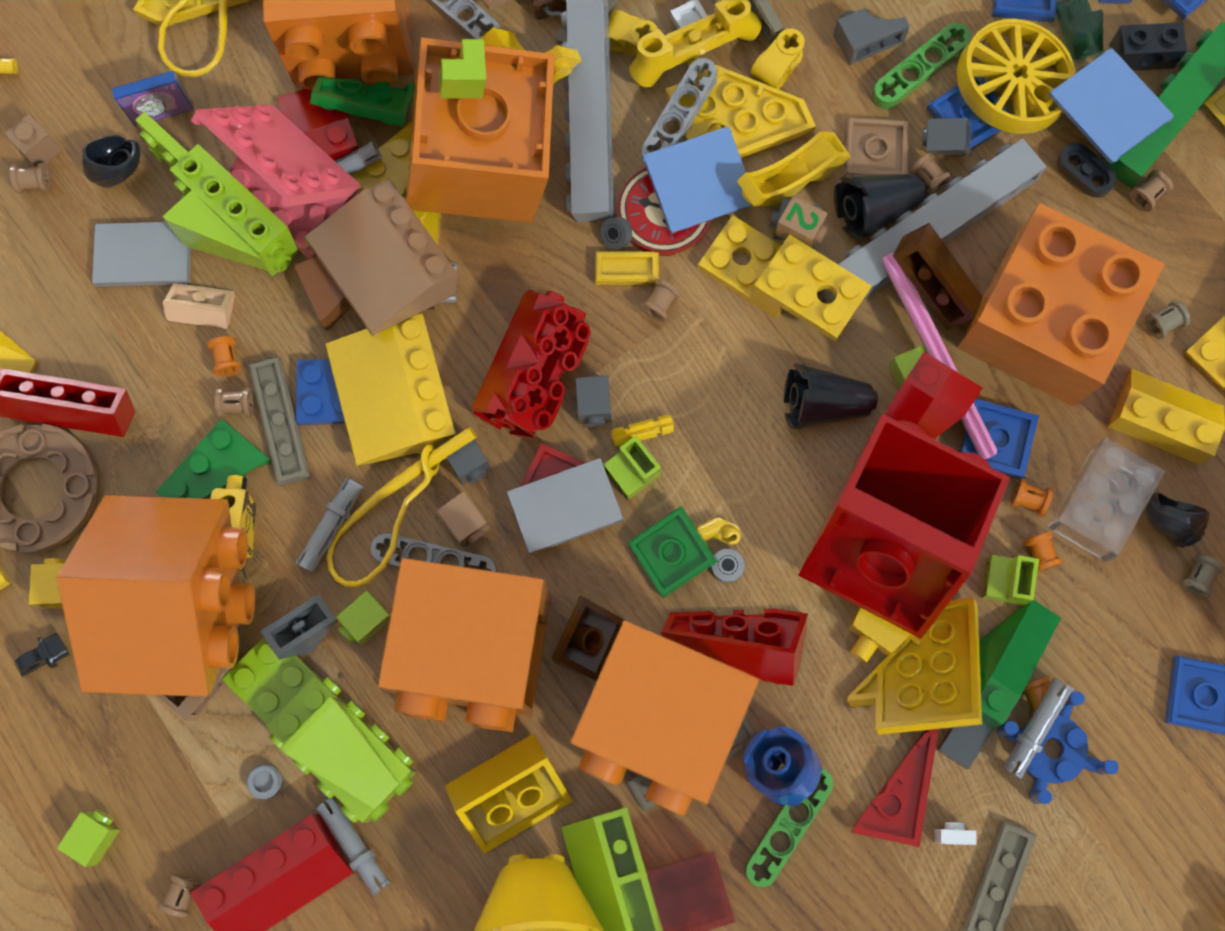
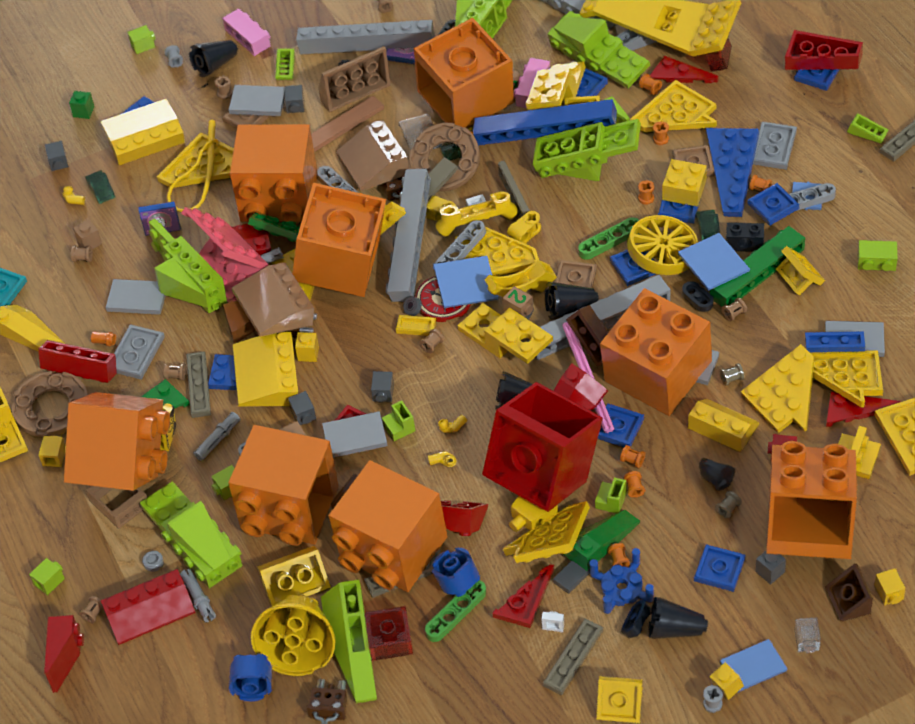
camera: 10 degrees right, 25 degrees down
black piece [15,632,70,677] -> none
black hair [82,134,141,188] -> none
light nougat slope [163,283,235,329] -> none
orange bush [207,336,242,377] -> none
dark grey slope [260,594,337,659] -> none
yellow piece [326,427,477,588] -> none
lime piece [439,39,486,98] -> none
red brick [471,290,591,440] -> none
yellow axle [611,414,674,447] -> none
green tile [627,506,719,598] -> none
light grey tile [711,549,745,583] -> none
dark grey arch [834,8,910,65] -> none
medium nougat bush [909,152,952,195] -> none
dark grey brick [922,118,972,155] -> none
light grey pin [1002,678,1074,779] -> none
clear brick [1048,437,1165,562] -> none
none -> clear green slope [85,170,115,204]
none -> orange pin [91,331,116,347]
none -> light grey tile [114,324,165,380]
none -> yellow brick [295,332,319,362]
none -> yellow arm [438,415,468,433]
none -> black plate [621,600,651,638]
none -> black cone [648,597,708,639]

